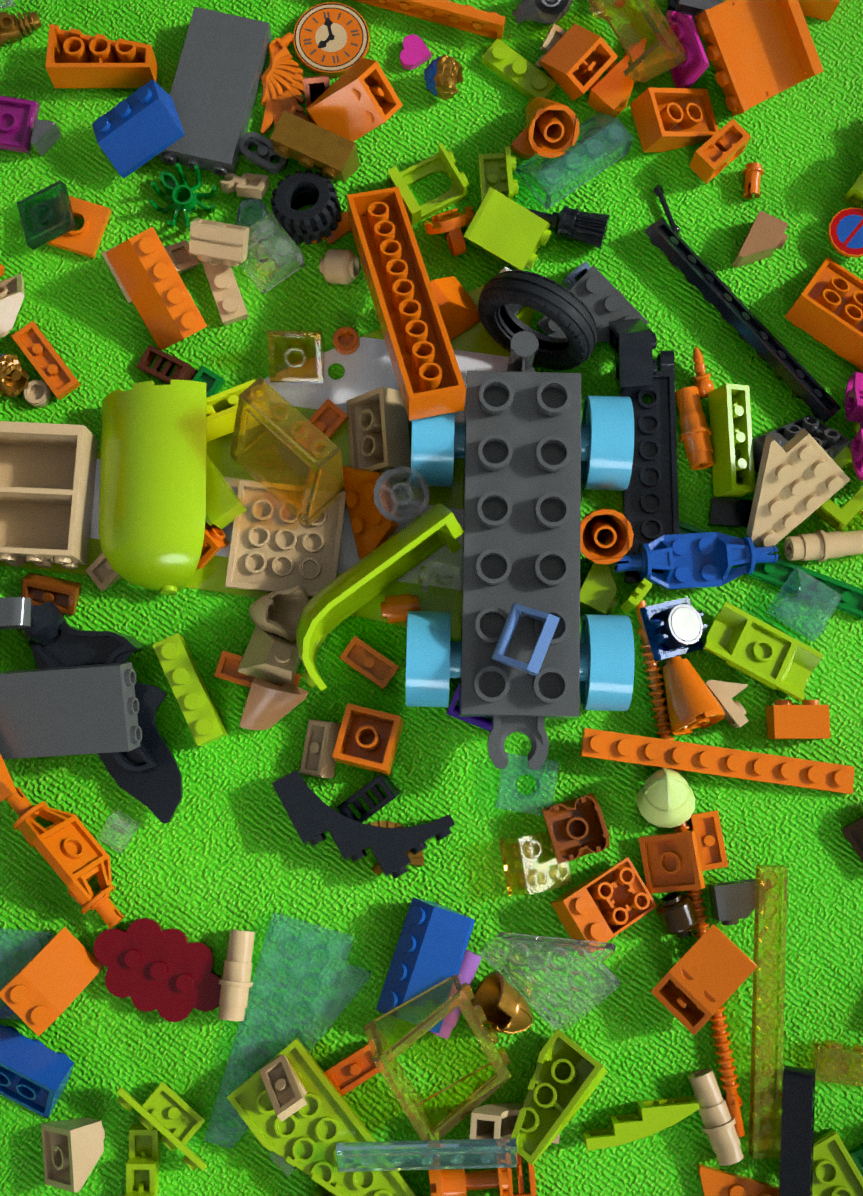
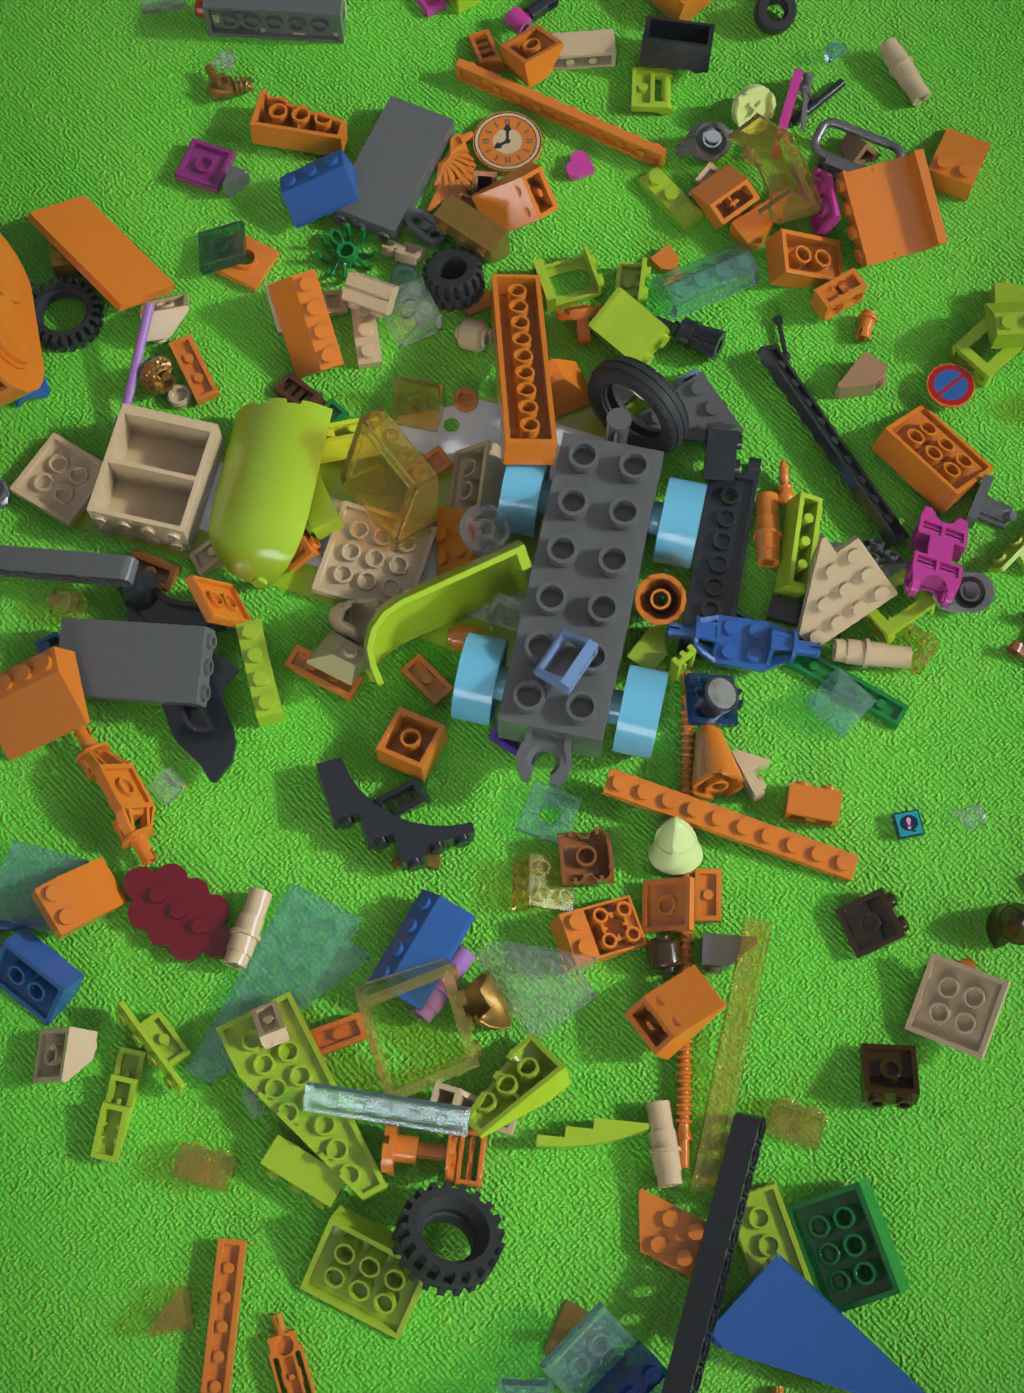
camera: 15 degrees right, 10 degrees down
medium nougat slope [239,677,309,730] -> none
tan slope [300,719,341,779] -> none
pearl gold piece [424,55,463,101] -> none
orange cone [525,97,579,158] -> none
lime piece [703,602,823,702] -> none
none -> orange tile [184,574,252,628]

